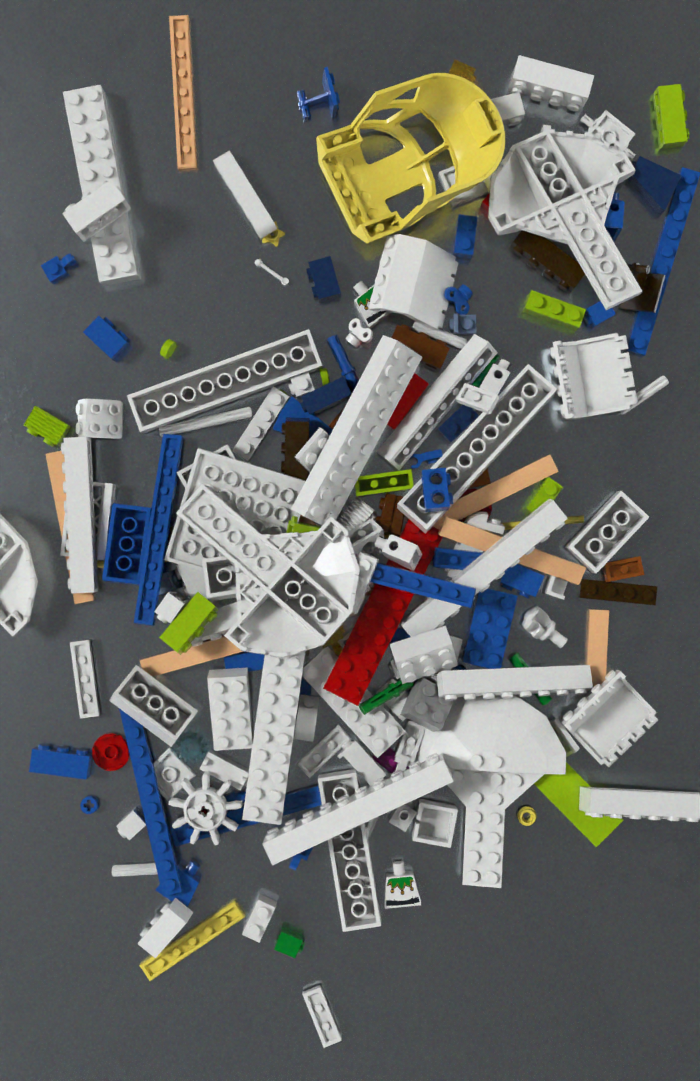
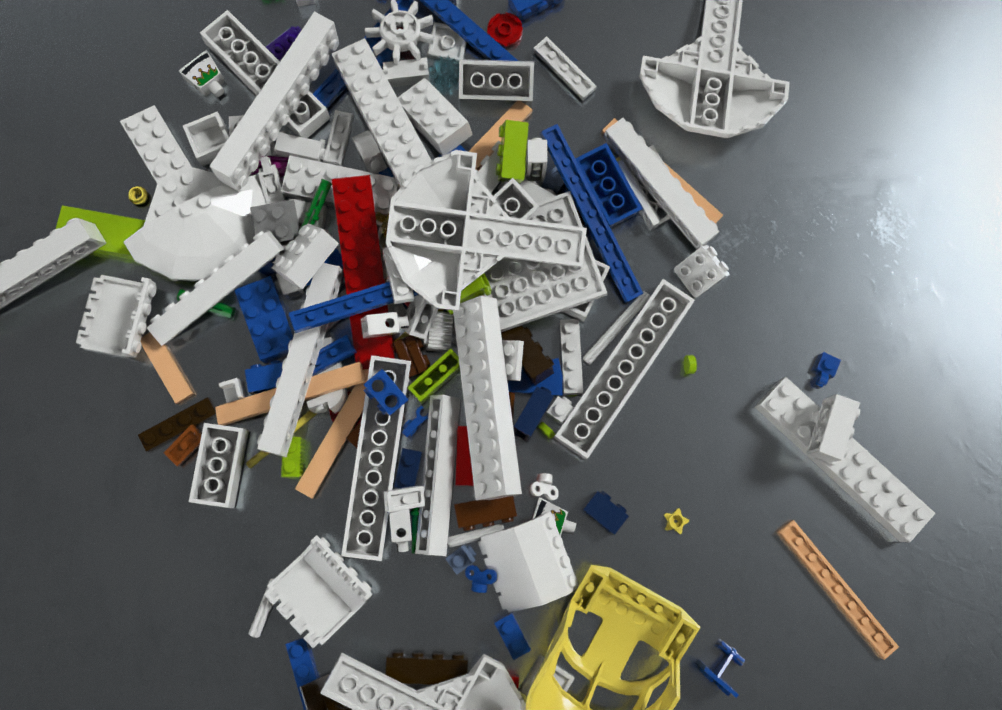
camera: 145 degrees right, 10 degrees down
lime brick [24,406,71,447] -> none
blue brick [83,316,130,361] -> none
white beam [213,151,277,239] -> none
white hinge [255,259,289,286] -> none
blue pin [327,335,359,392] -> none
lime brick [522,290,586,331] -> none
white piece [522,606,568,648] -> none
white plate [549,717,580,757] -> none
blue brick [583,301,616,328] -> none
none -> dark purple hinge [266,26,301,60]

